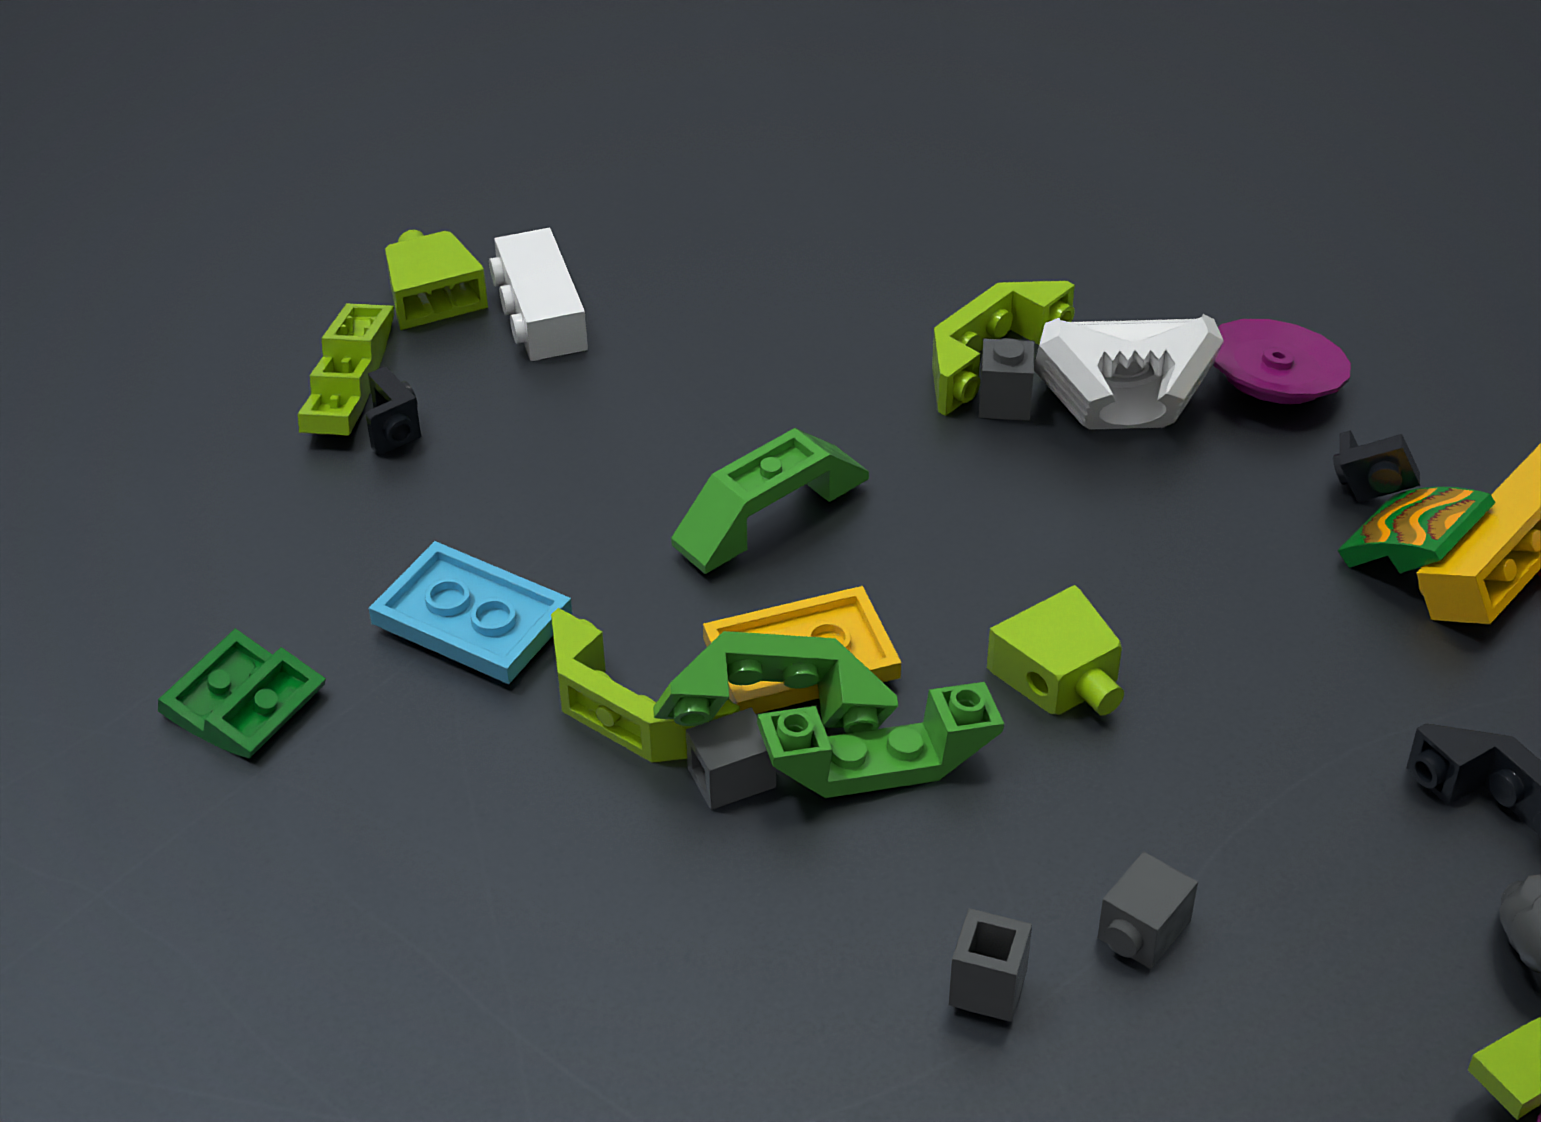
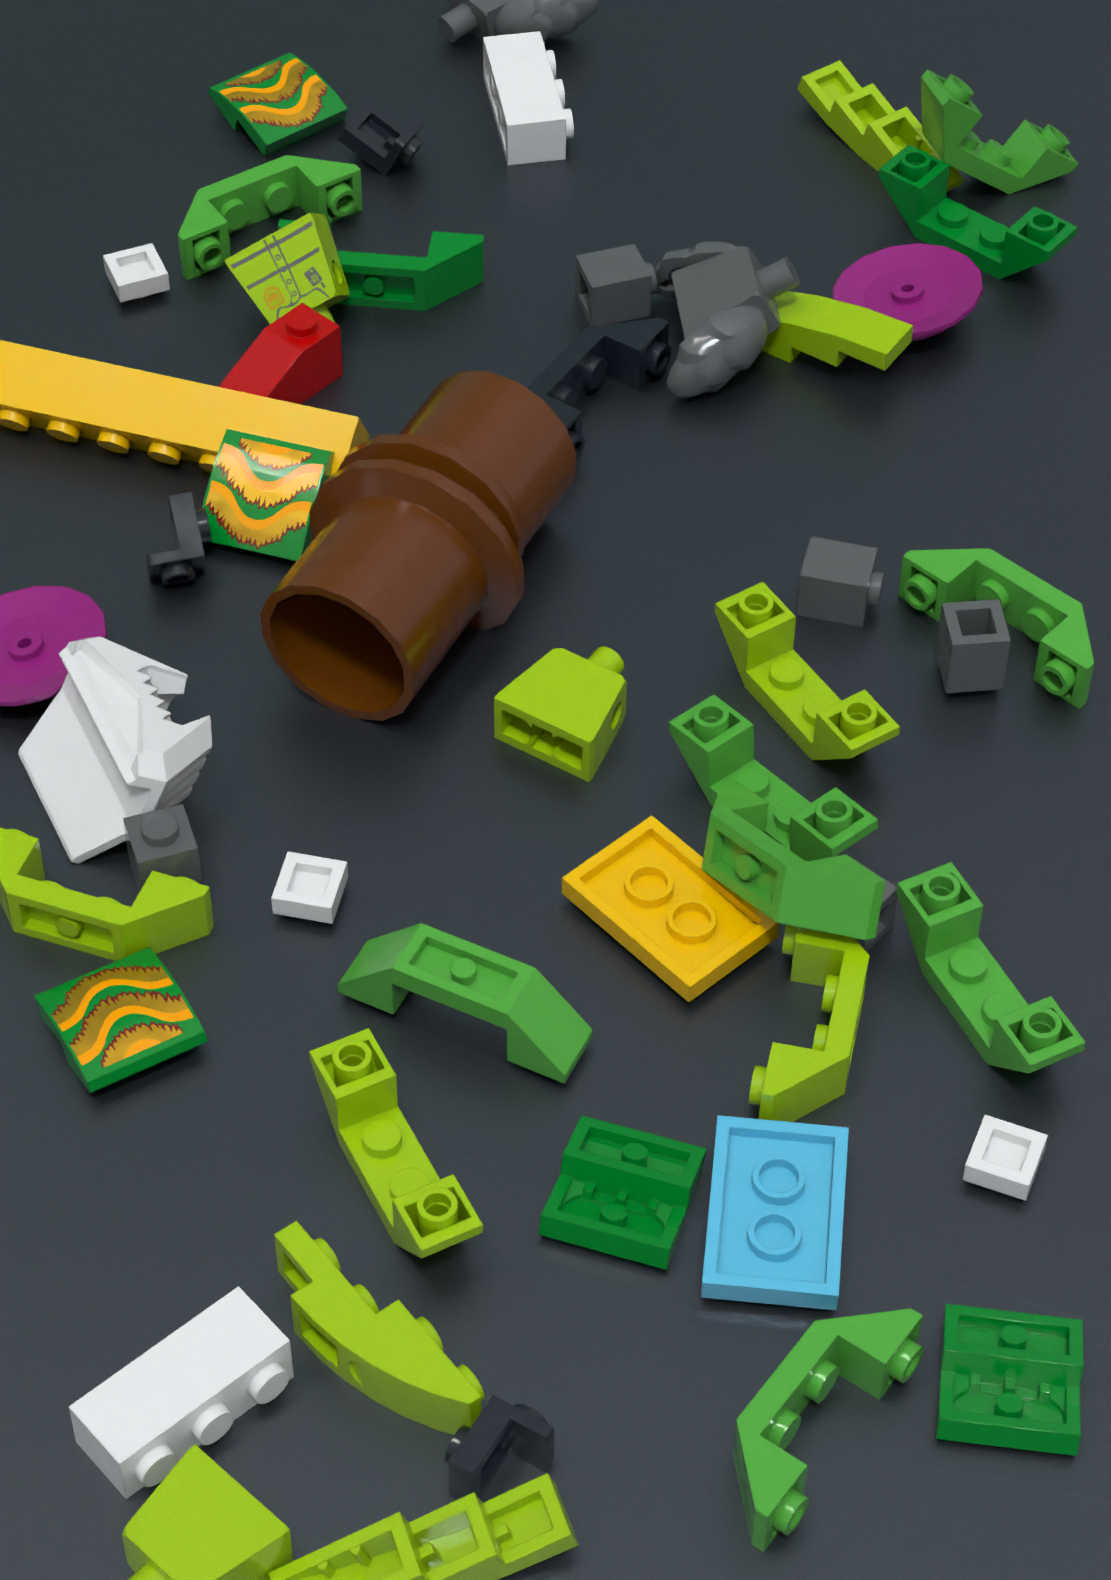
camera: 115 degrees left, 5 degrees up
none -> slope [34,947,208,1093]
none -> reddish brown piece [260,371,576,721]
none -> white plate [271,851,348,924]
none -> lime slope [274,1220,485,1435]
none -> lime slope [309,1028,483,1259]
none -> green slope [538,1115,707,1270]
none -> lime slope [715,582,900,760]
none -> bright green slope [733,1308,924,1552]
none -> bright green slope [896,862,1086,1074]
none -> bright green slope [898,548,1094,709]
none -> white plate [963,1115,1048,1201]

